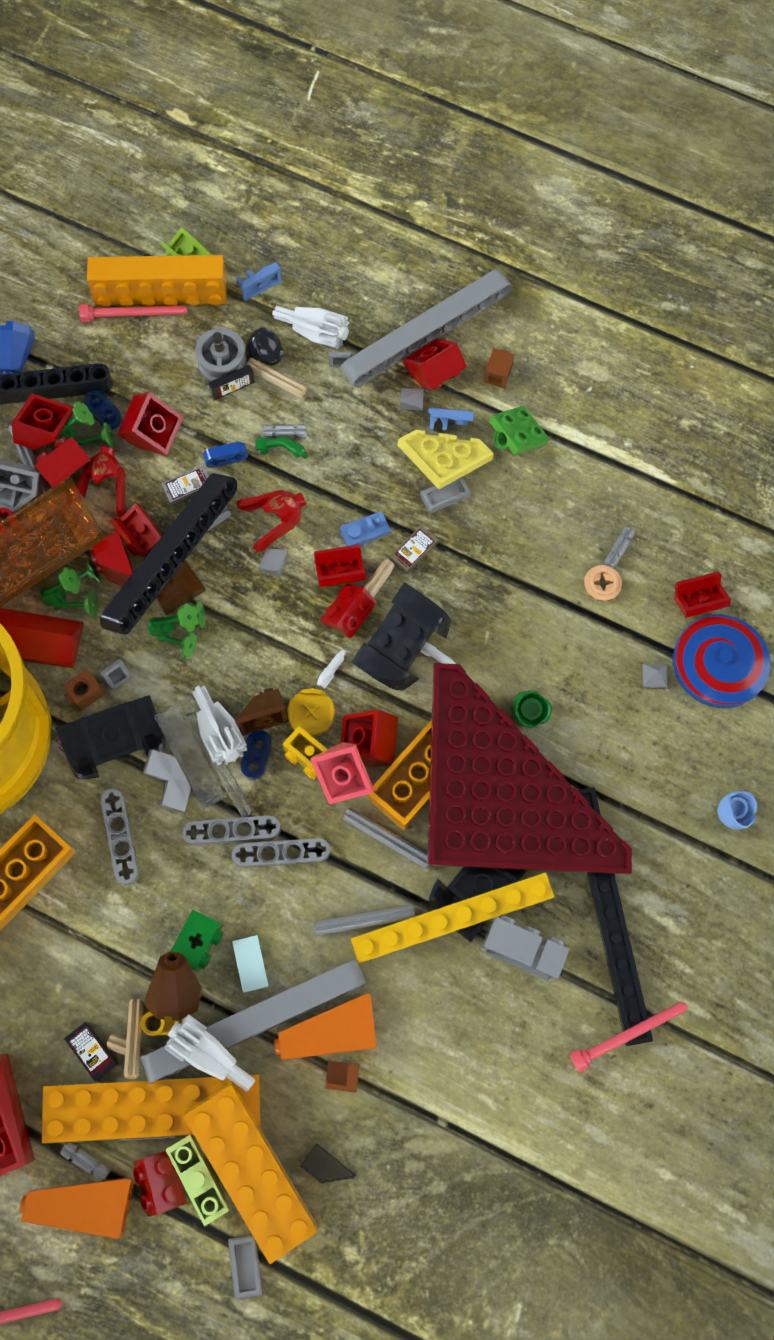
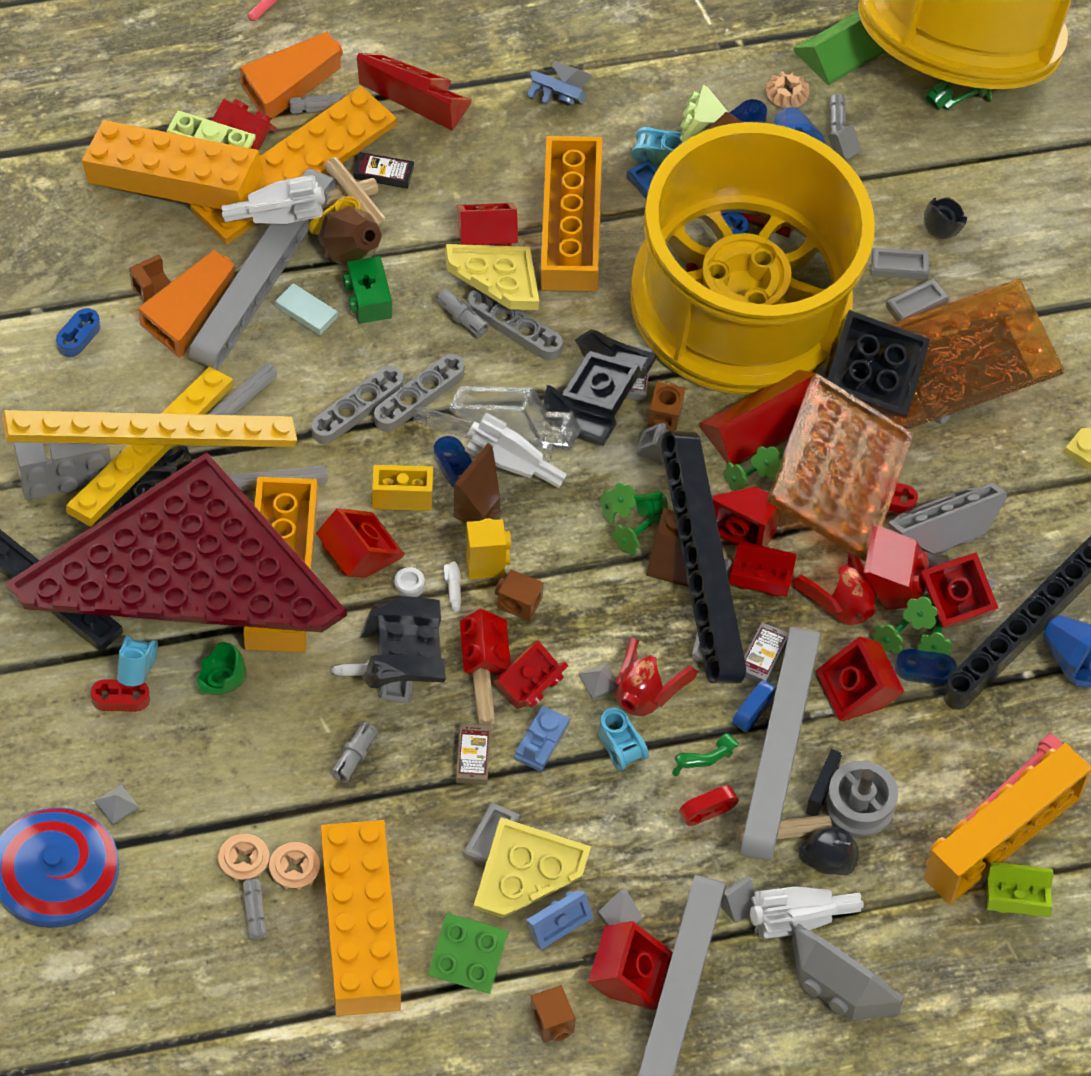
camera: 140 degrees right, 15 degrees down
light grey tile [143,749,191,812] -> none
light grey tile [228,1235,263,1299] -> none
medium blue plate [236,262,282,301] -> none
light grey slope [258,548,289,577] -> none
light grey axle [263,424,307,439] -> none
yellow tile [287,688,336,737] -> none
clear smoke tile [300,1143,356,1183] -> none
coral slope [310,742,374,805] -> none
red bracket [674,571,731,618] -> none
none -> yellow plate [2,410,297,447]
none -> blue beam [56,308,100,357]
none -> red beam [90,679,150,712]
none -> medium azure piece [117,635,158,686]
none -> light nougat gear [269,842,320,891]
none -> light orange brick [321,820,401,1016]
none -> light grey pin [331,722,378,783]
none -> white tile [394,567,425,597]
none -> light grey pin [436,288,490,338]
none -> light yellow plate [445,244,540,311]
none -> red slope [457,202,518,246]
none -> yellow brick [466,519,511,580]
none -> dark orange brick [495,569,544,621]
none -> light grey slope [579,663,617,700]
none -> medium azure piece [598,708,649,771]
none -> red beam [679,785,739,826]
none -> light grey beam [740,627,821,862]
none -> light grey wedge [791,924,904,1020]

